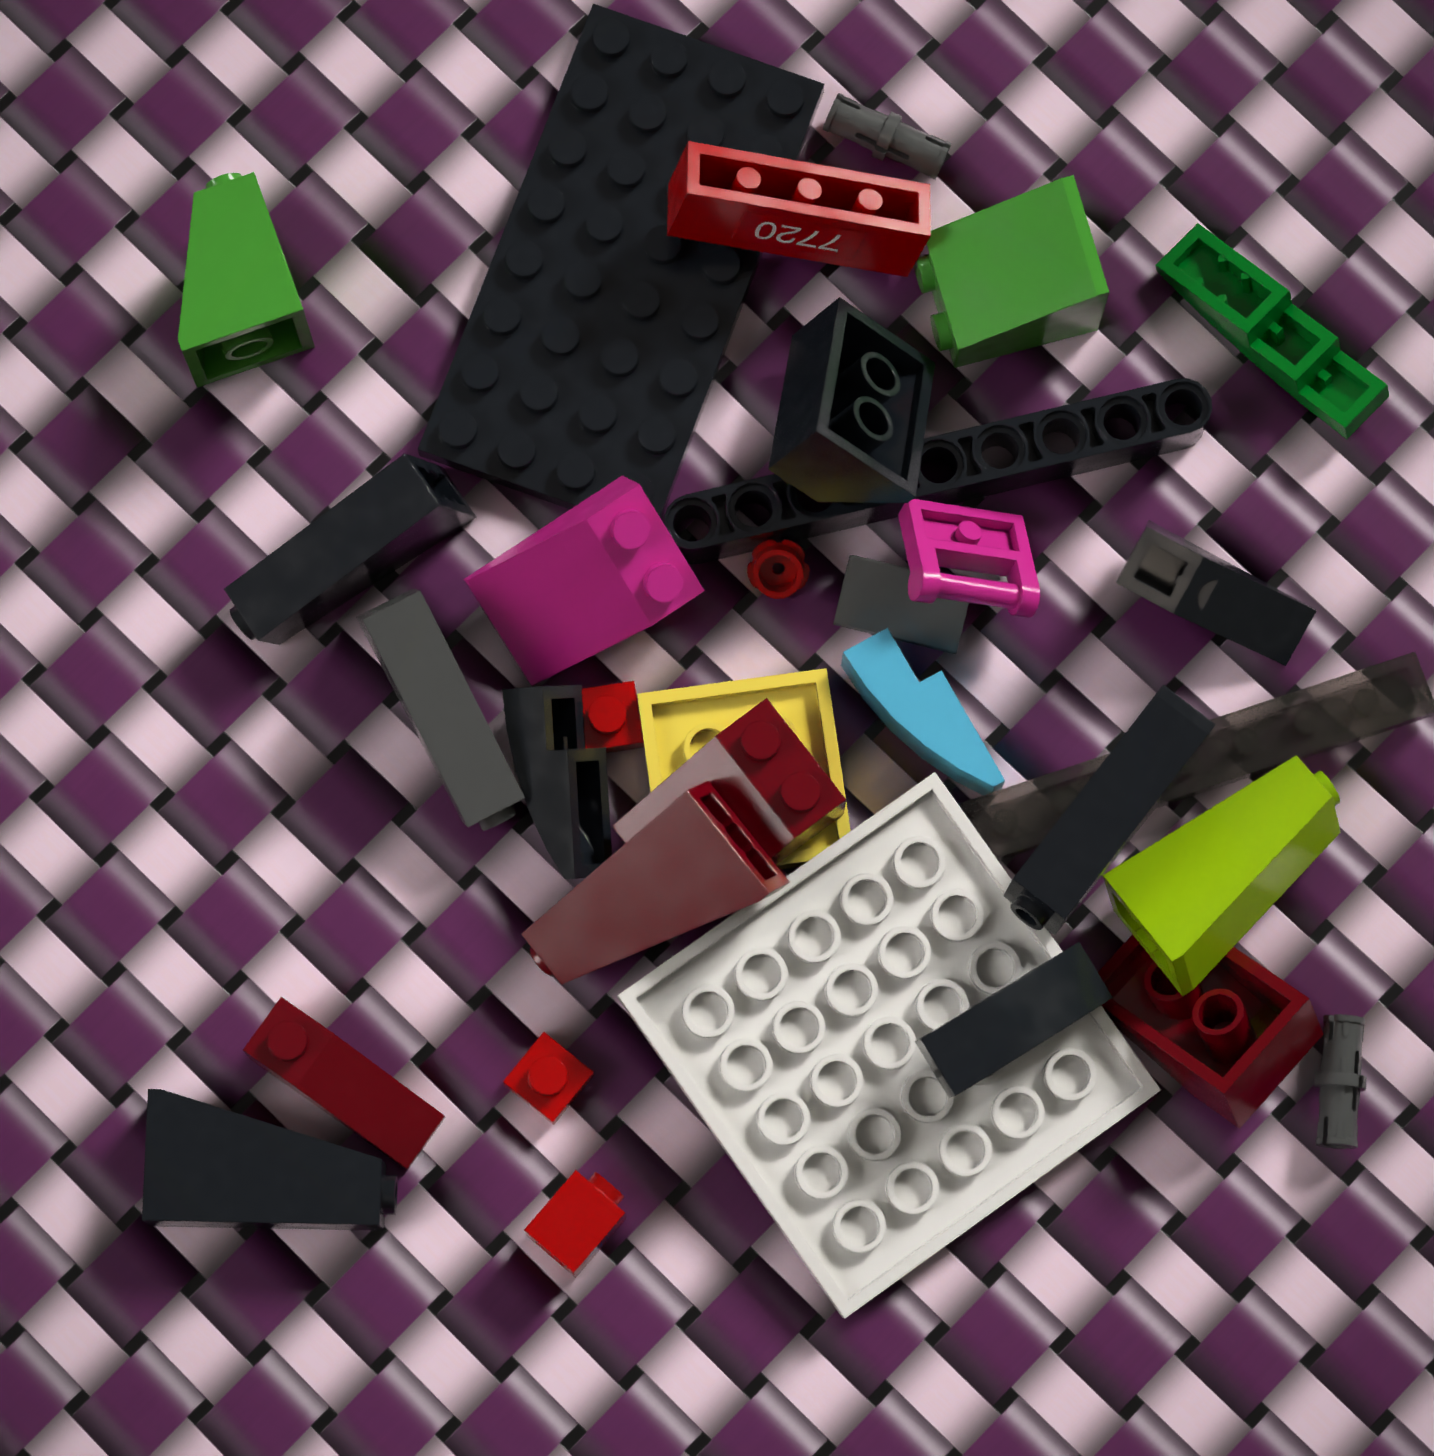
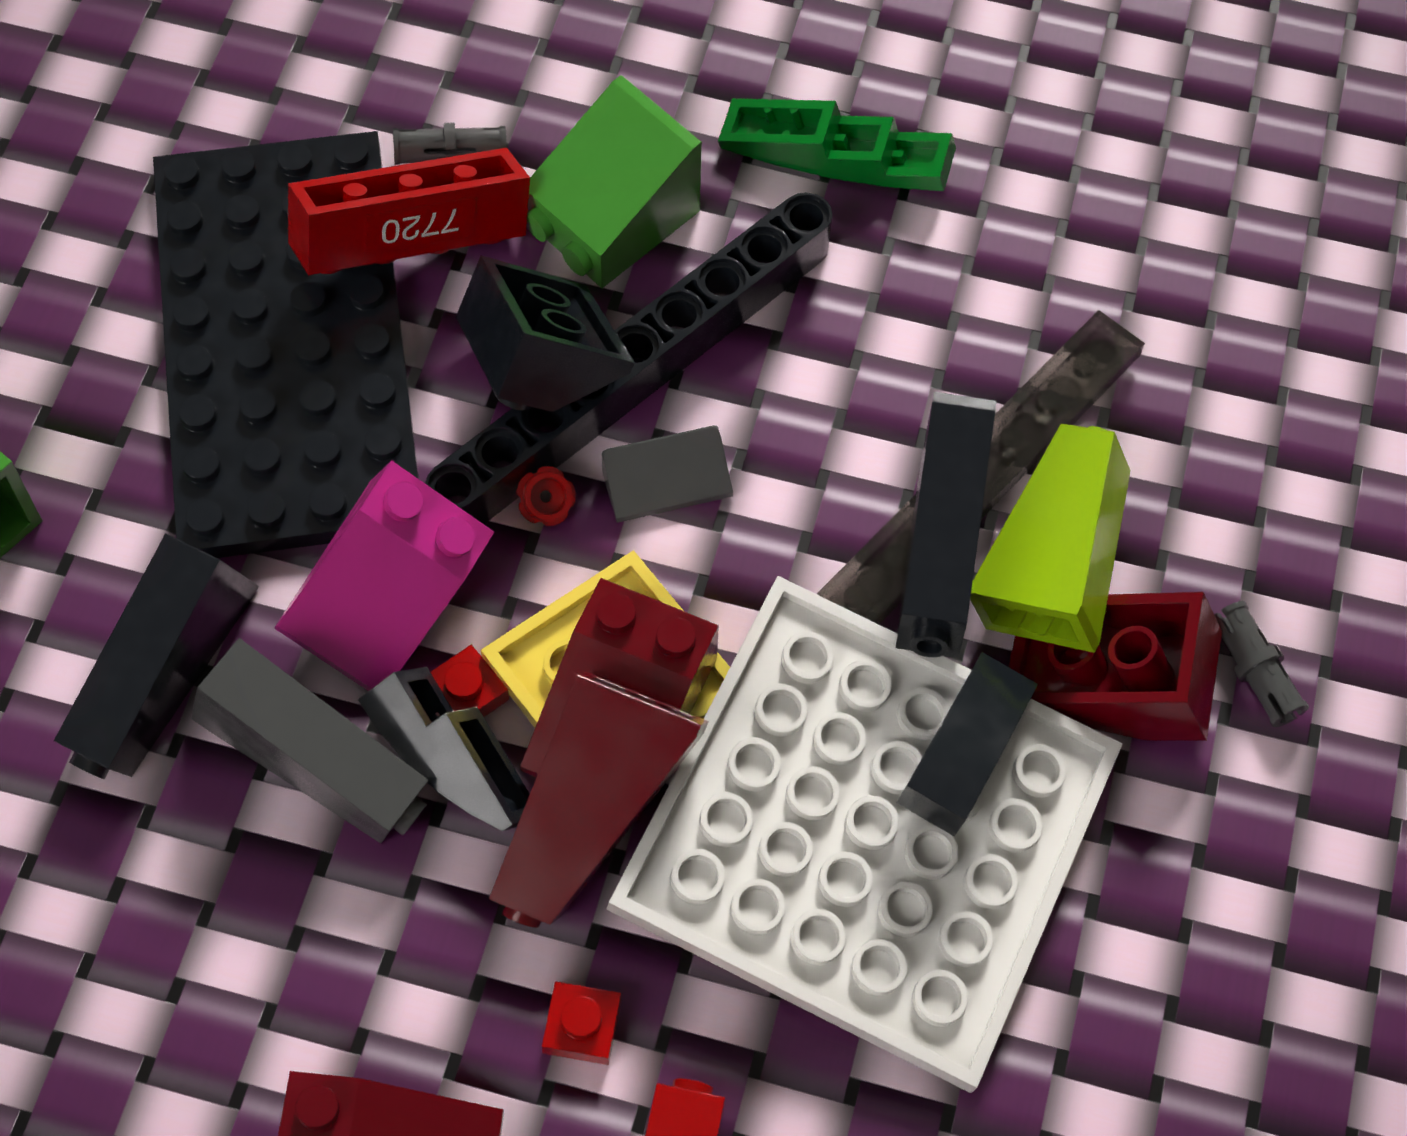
camera: 30 degrees left, 15 degrees down
medium azure slope [841,628,1005,799] -> none
dark pink plate [898,499,1040,618] -> none
black slope [1116,520,1317,666] -> none

